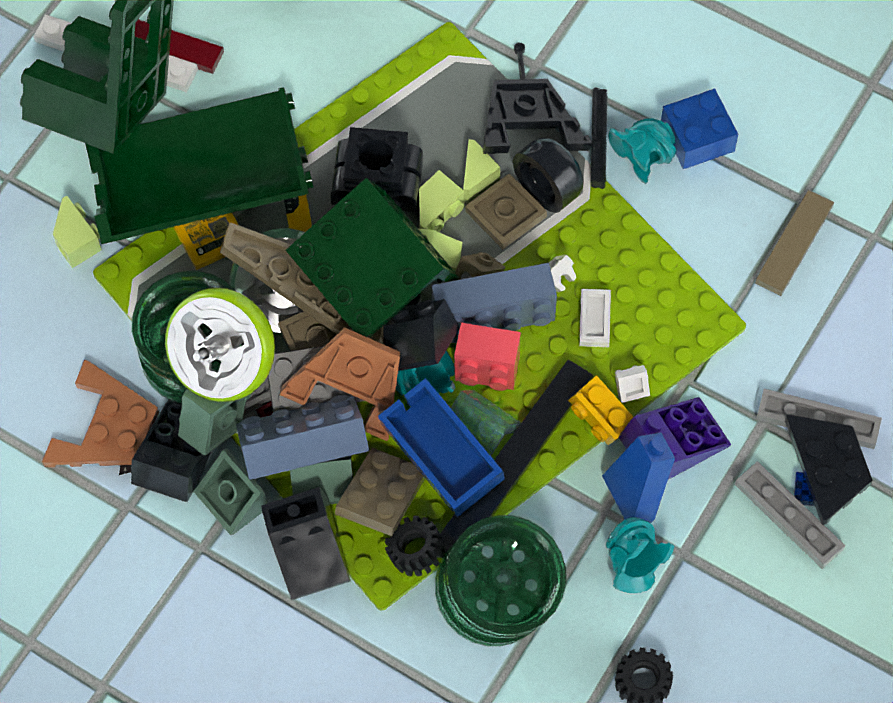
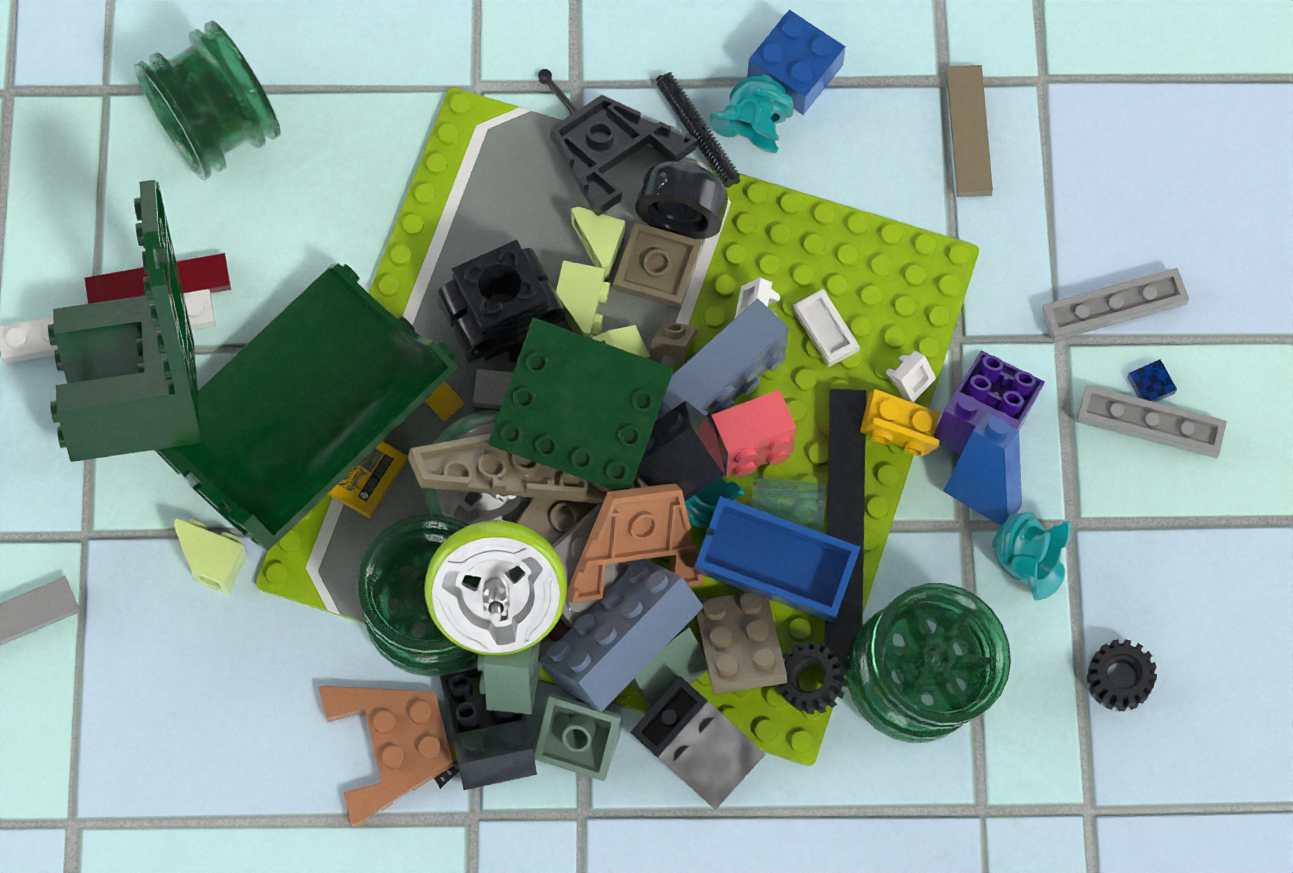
camera: 35 degrees left, 5 degrees up
black wing [785,415,873,525] -> none

